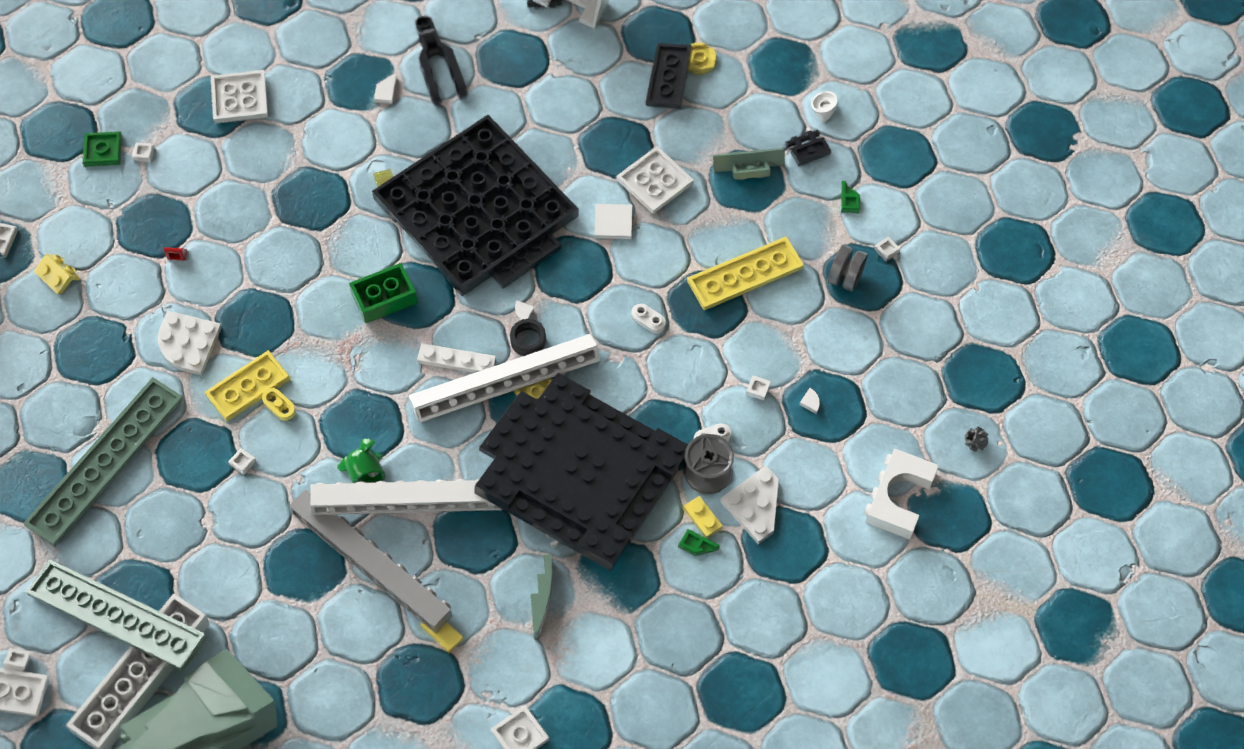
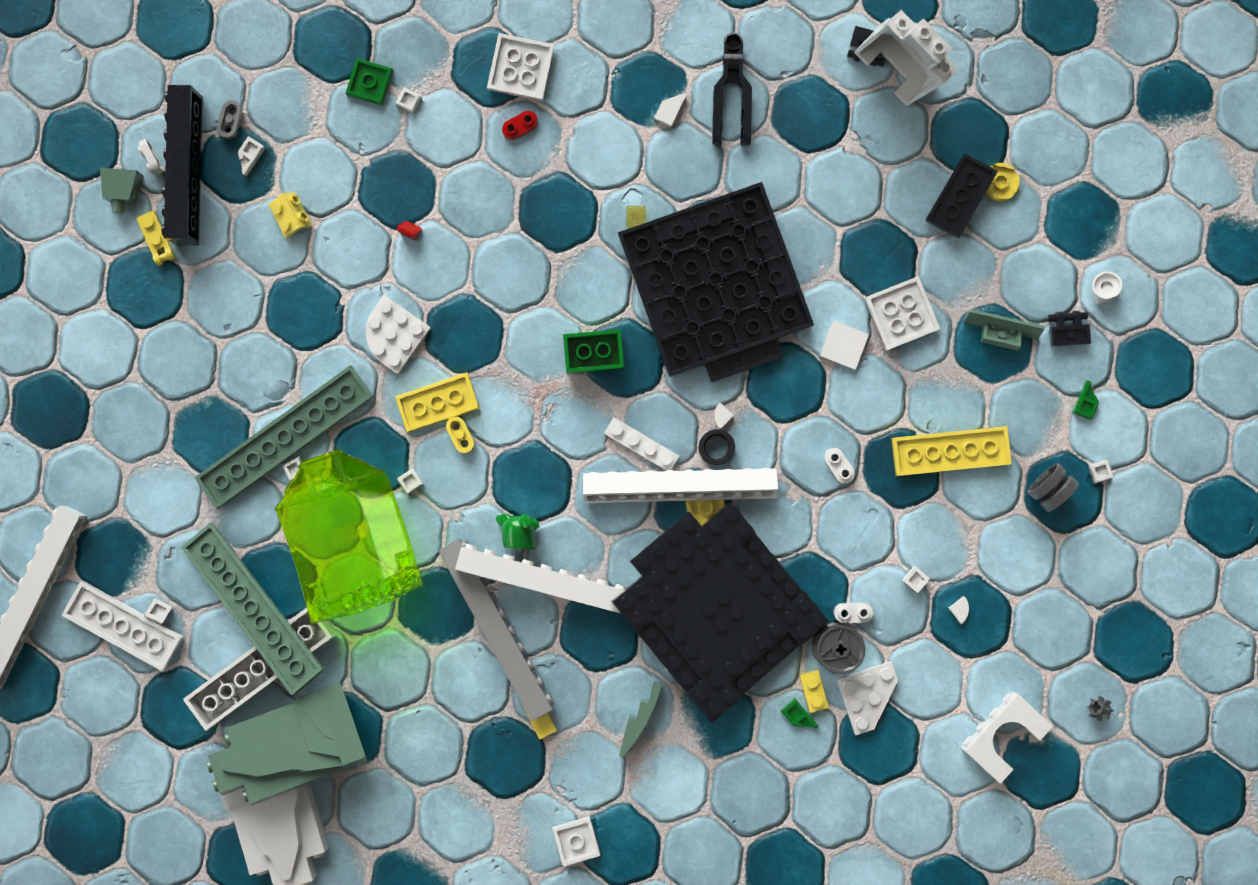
camera: 25 degrees right, 25 degrees up
none -> clear neon green windscreen [274,449,423,624]
none -> white tile [282,456,303,482]
none -> red plate [502,111,538,140]

